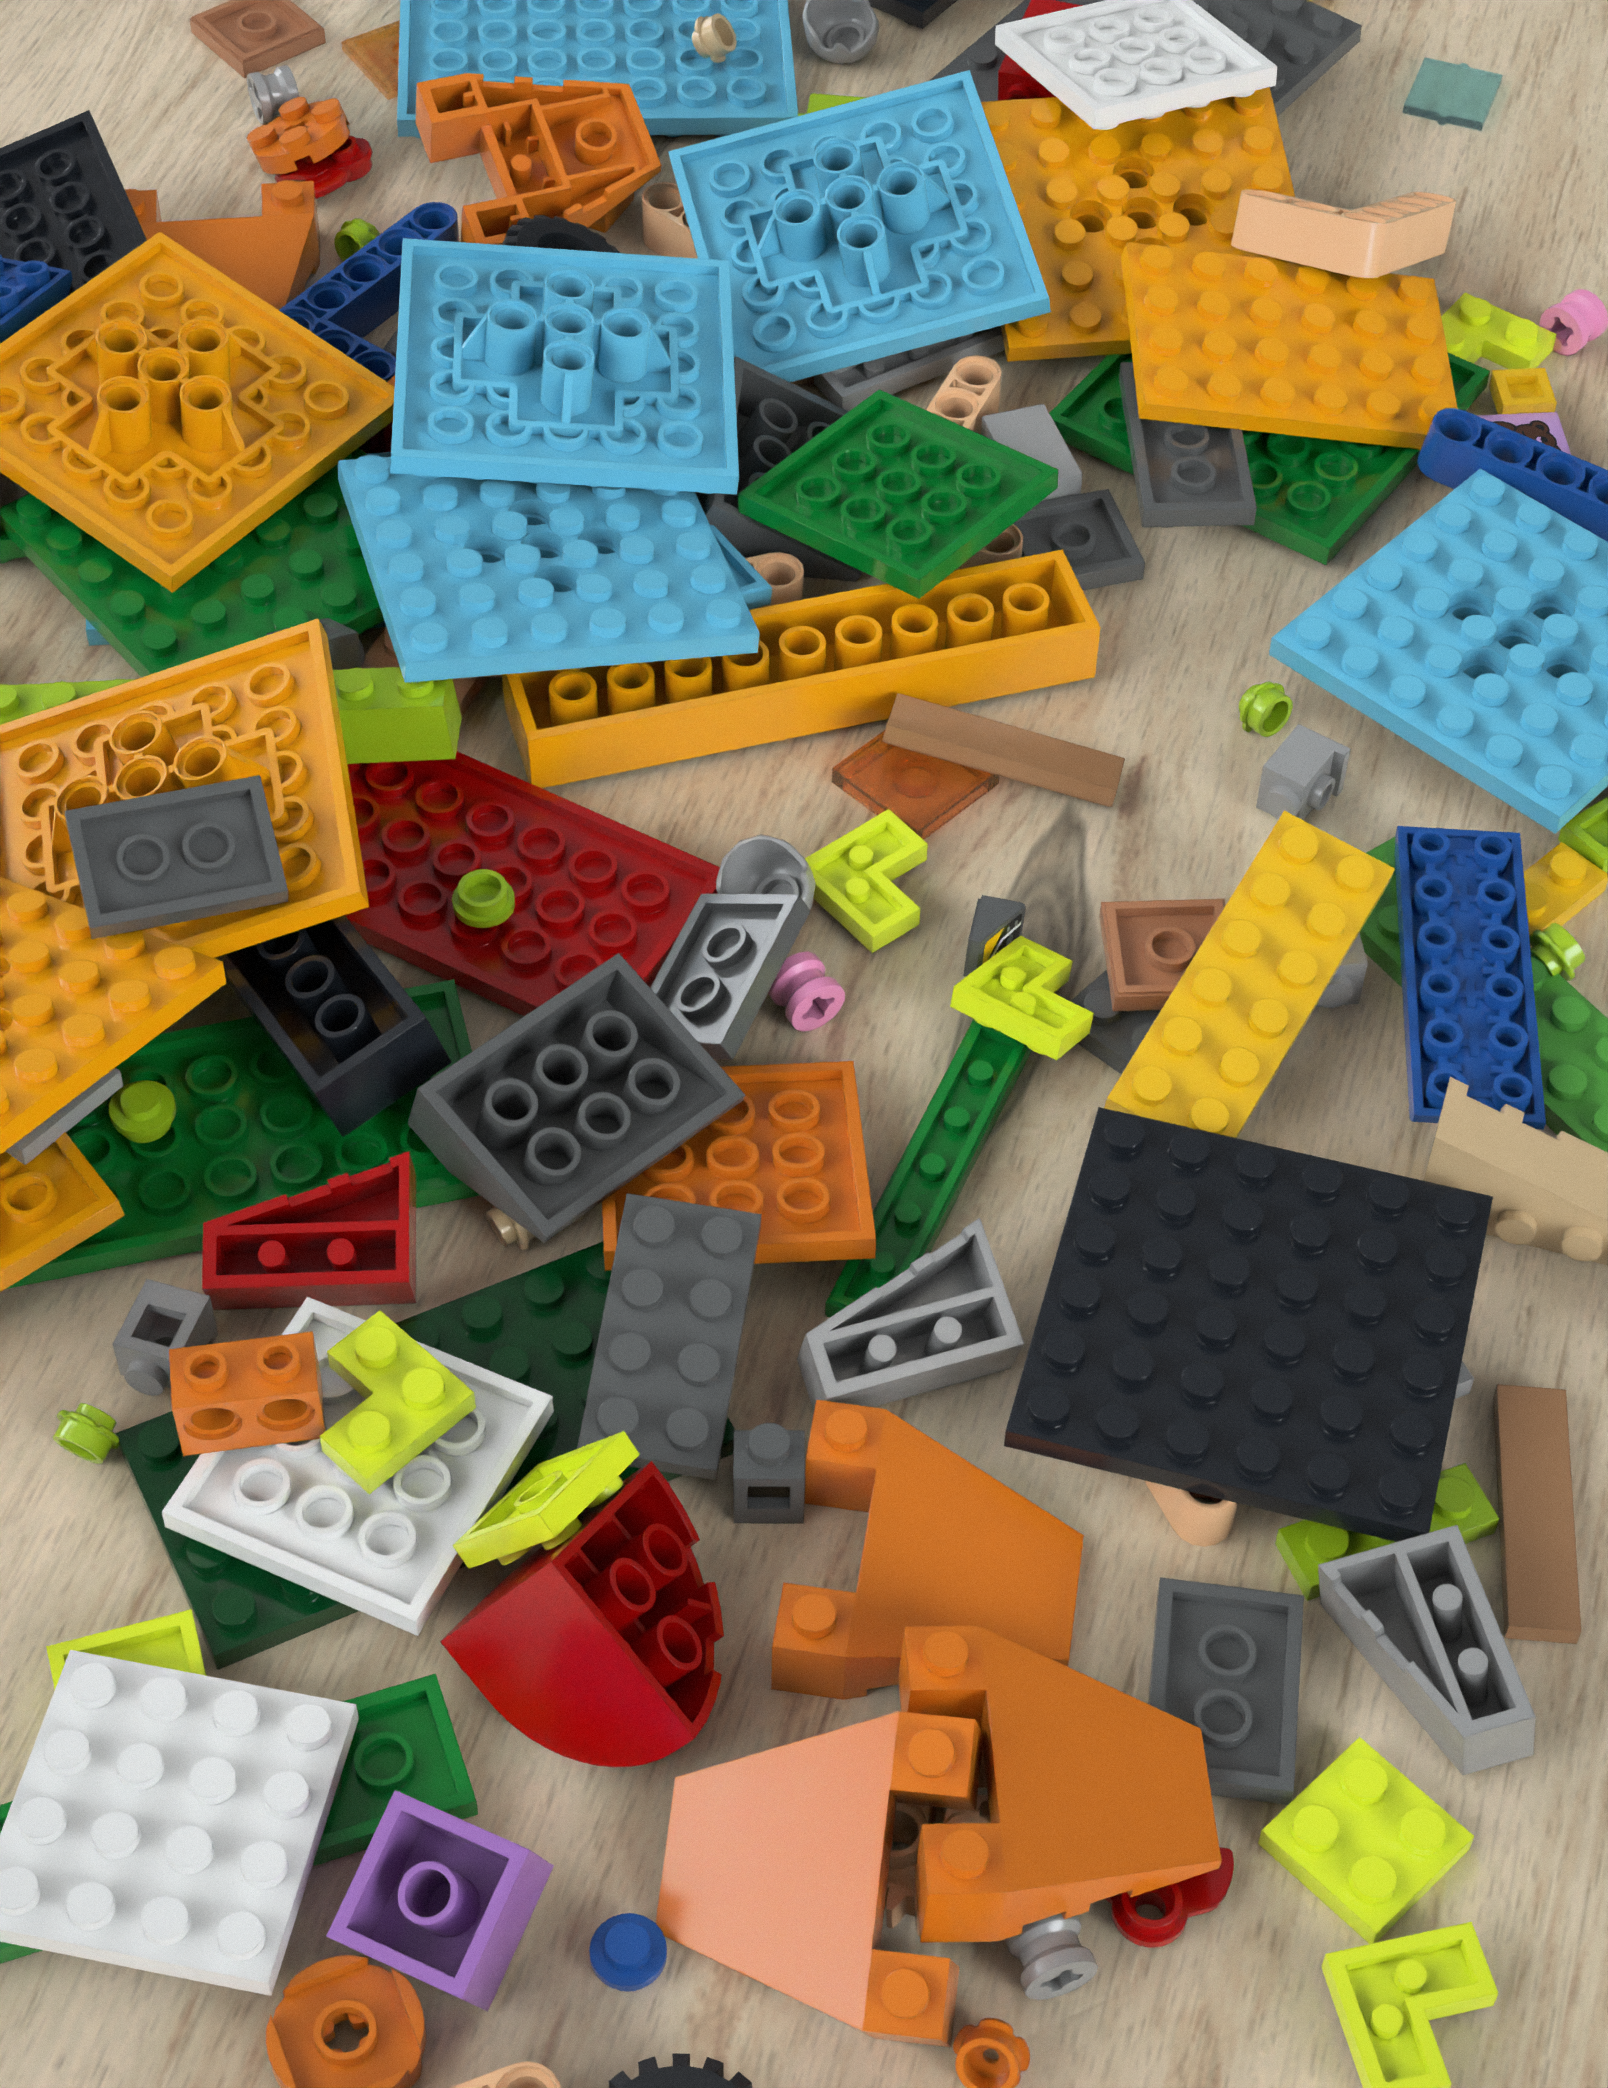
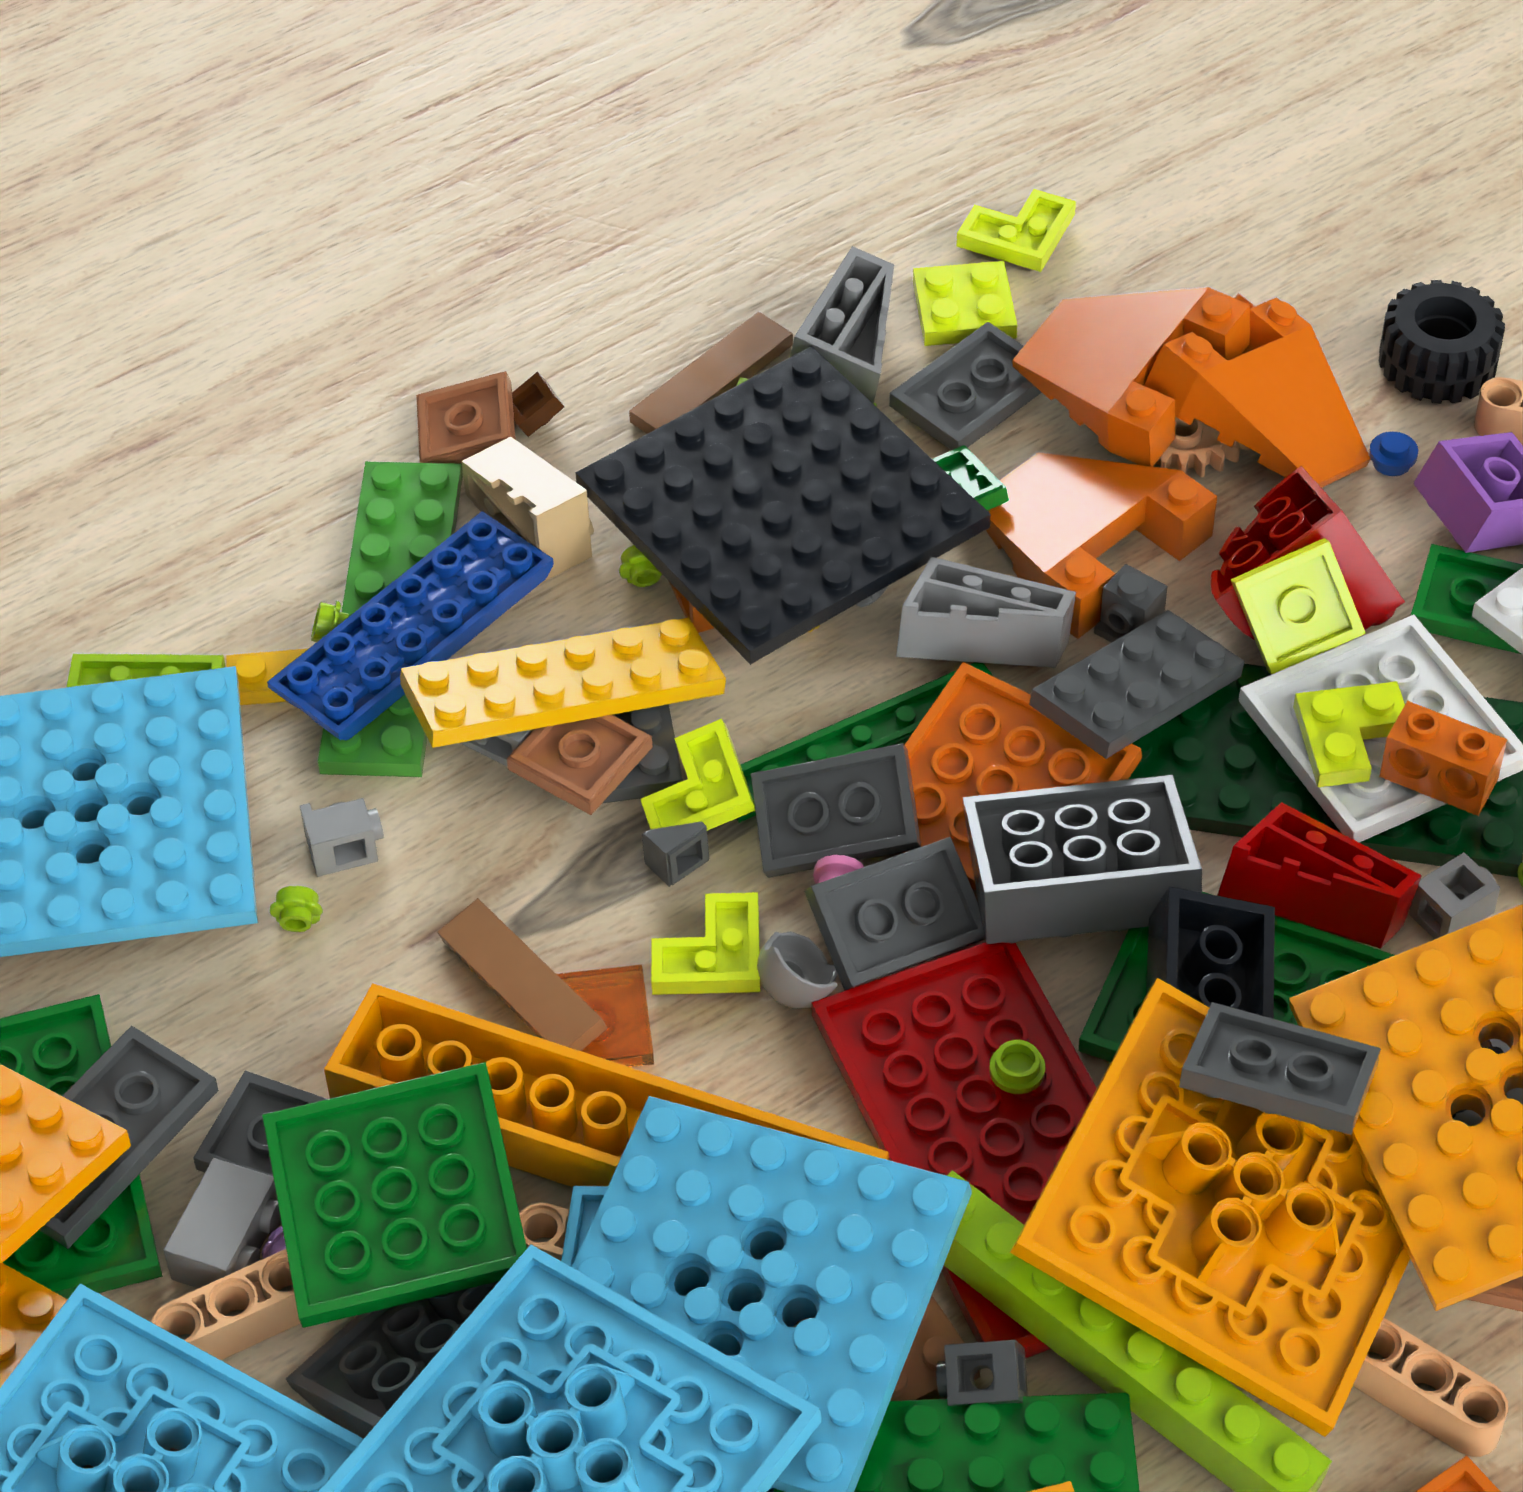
camera: 140 degrees left, 0 degrees up
none -> dark grey plate [751,743,921,878]
none -> green plate [933,445,1009,511]

